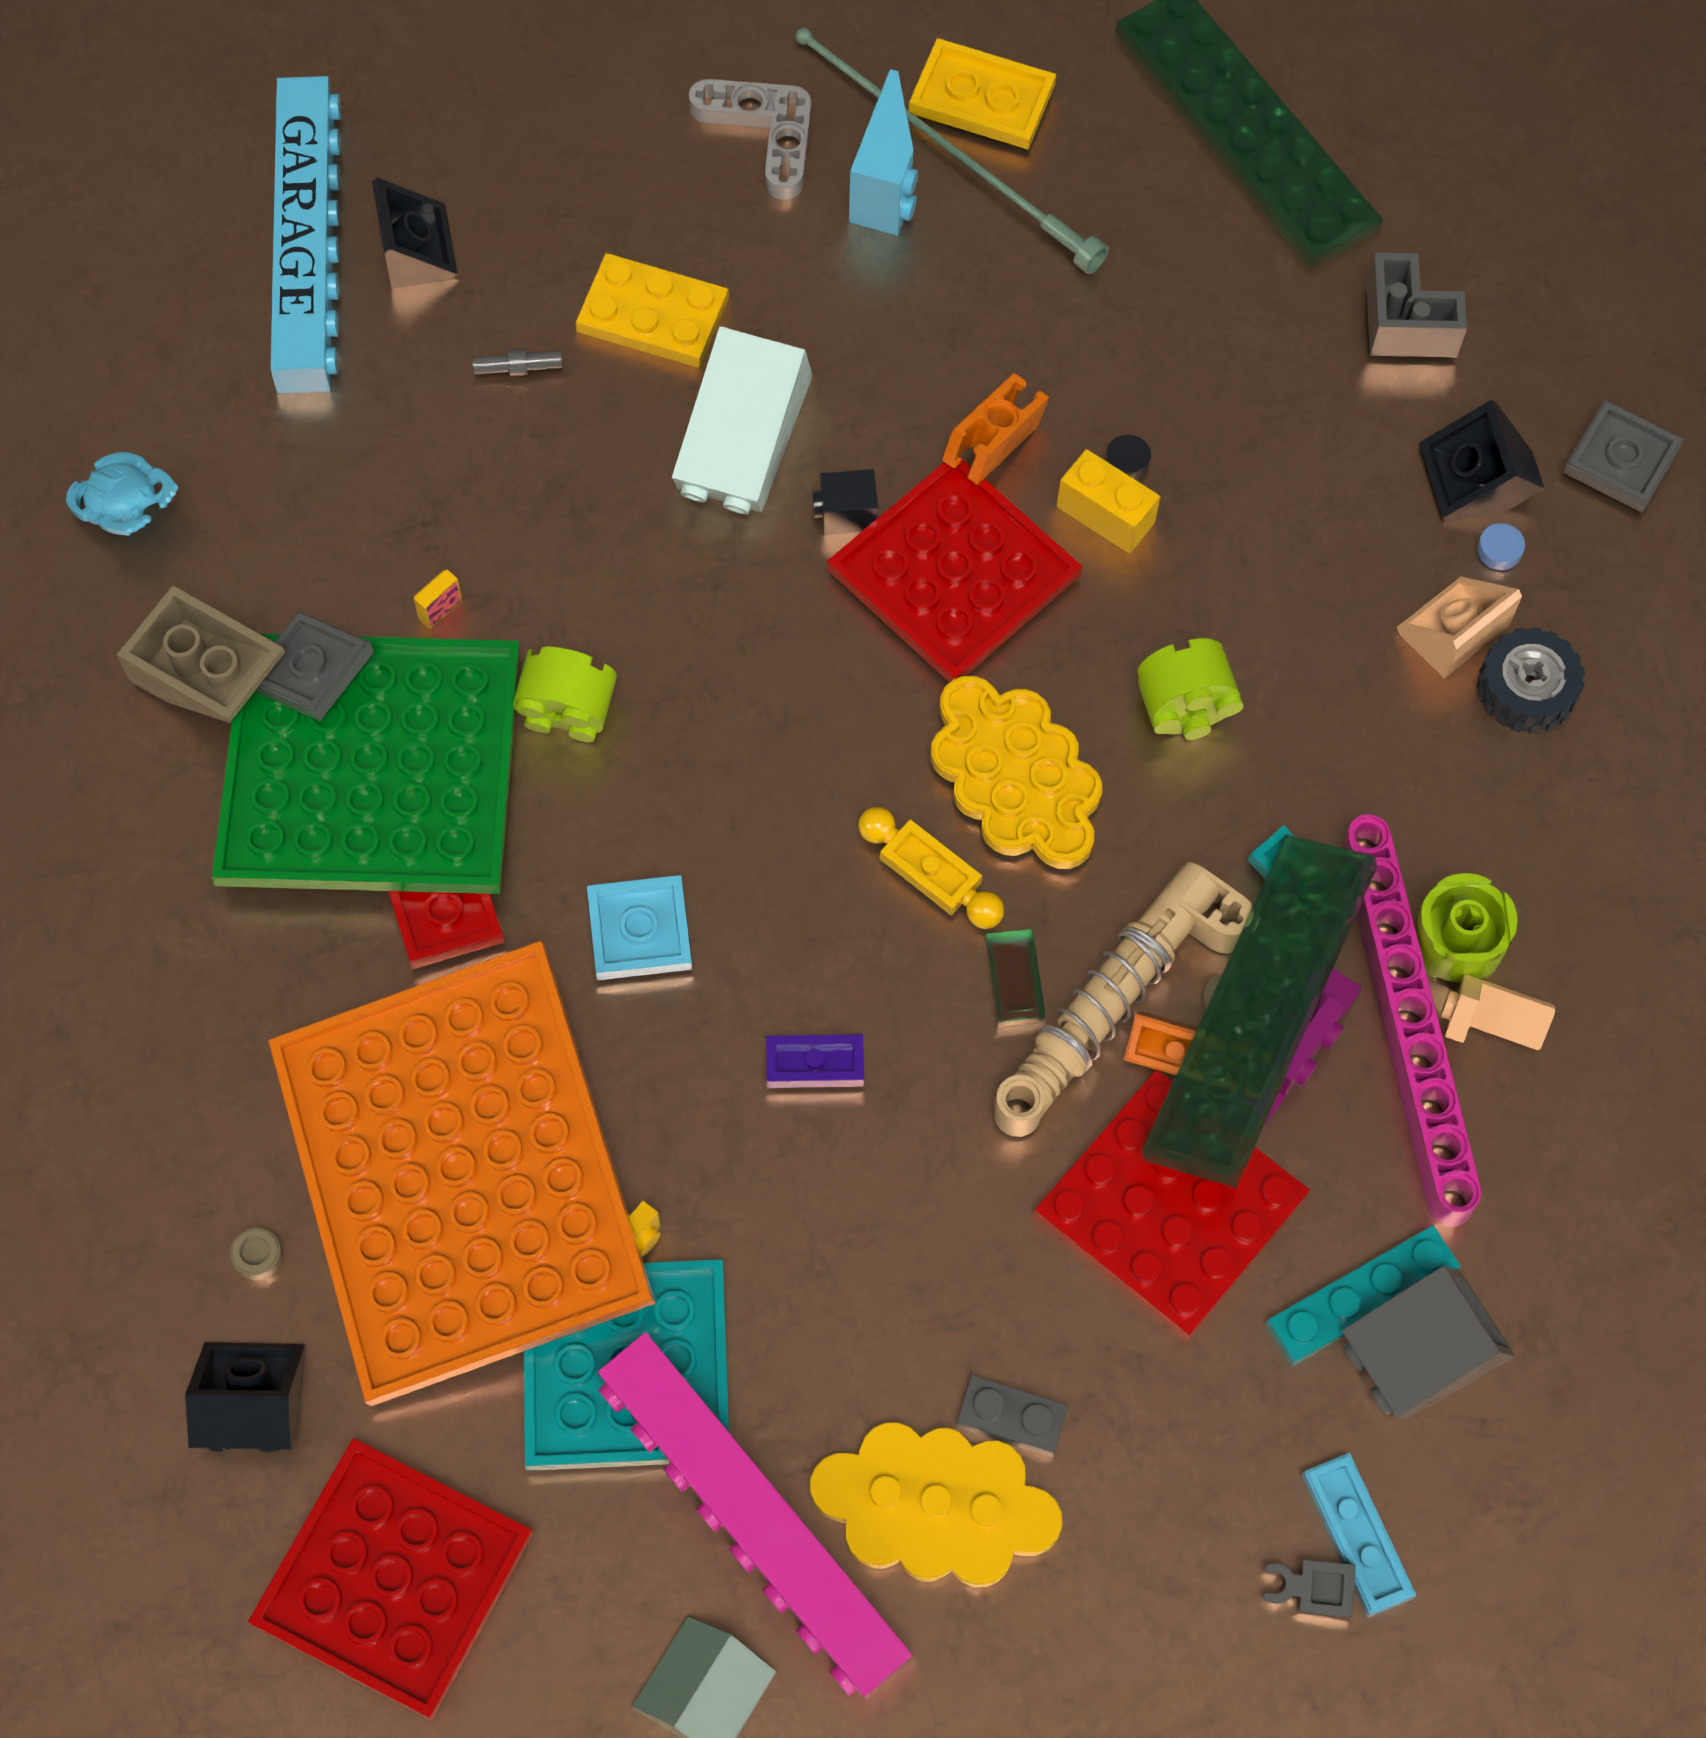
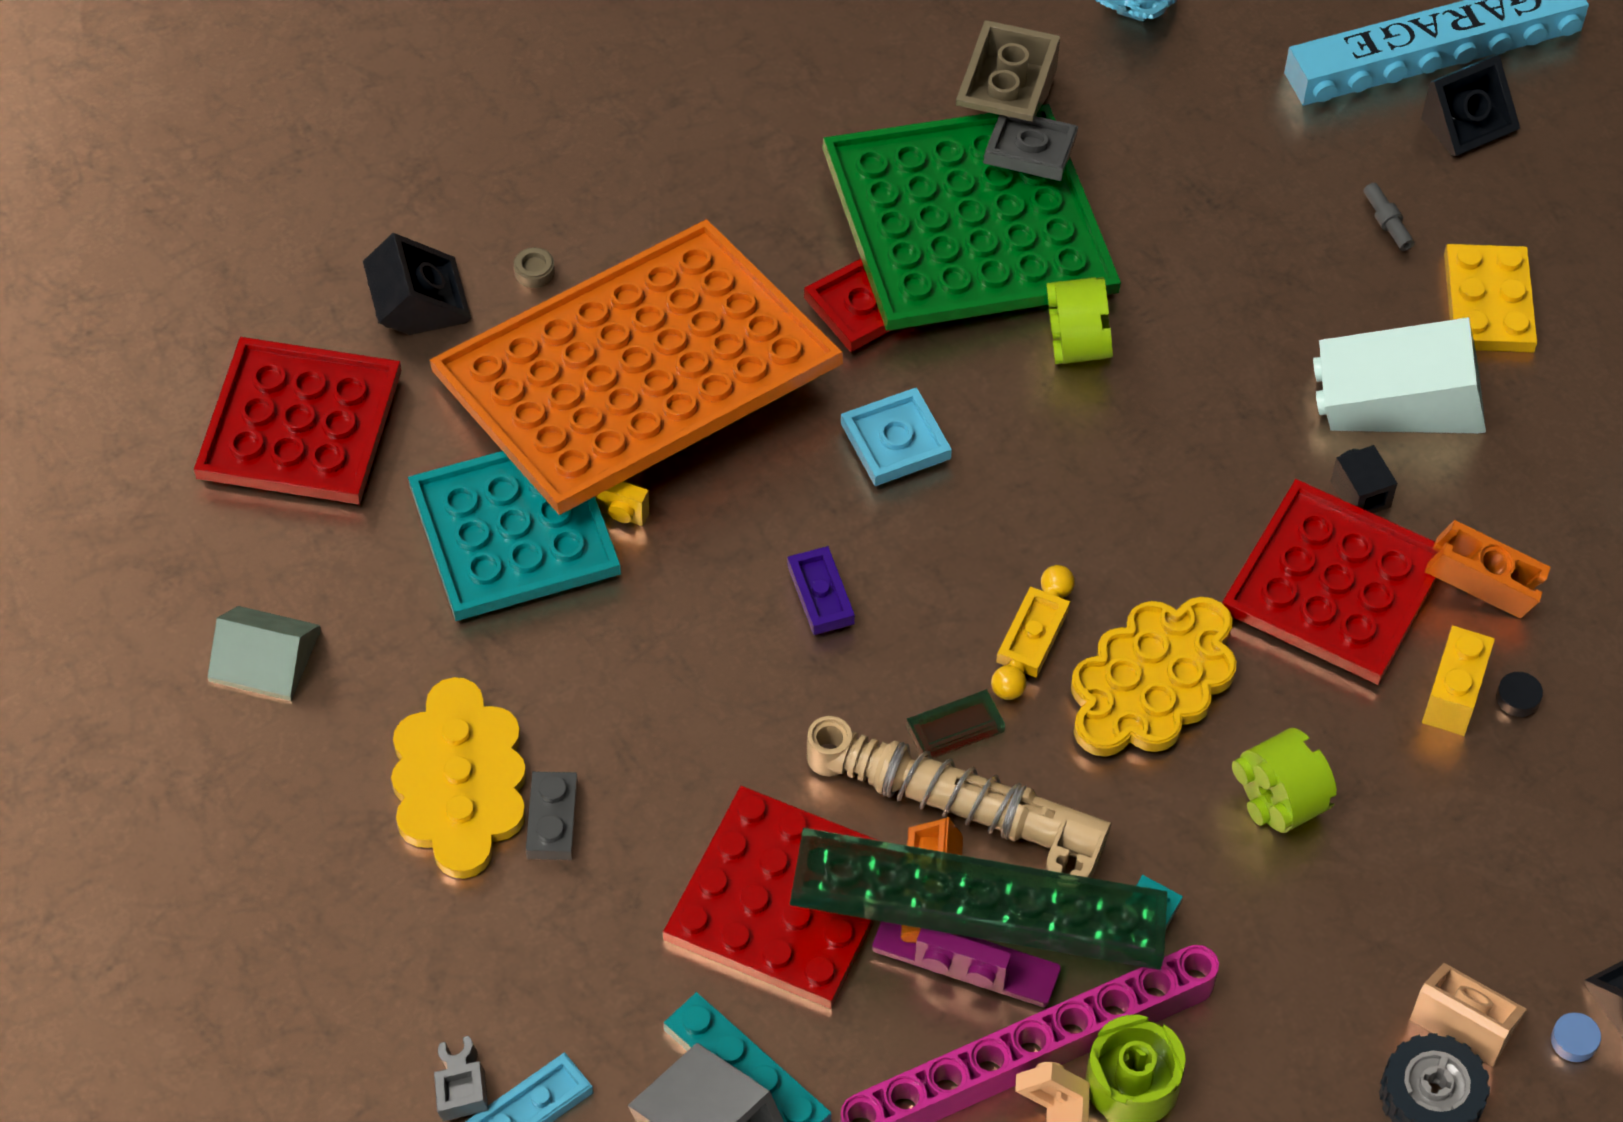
camera: 75 degrees right, 10 degrees down
yellow tile [414,569,462,630] -> none
dark pink brick [597,1332,913,1699] -> none

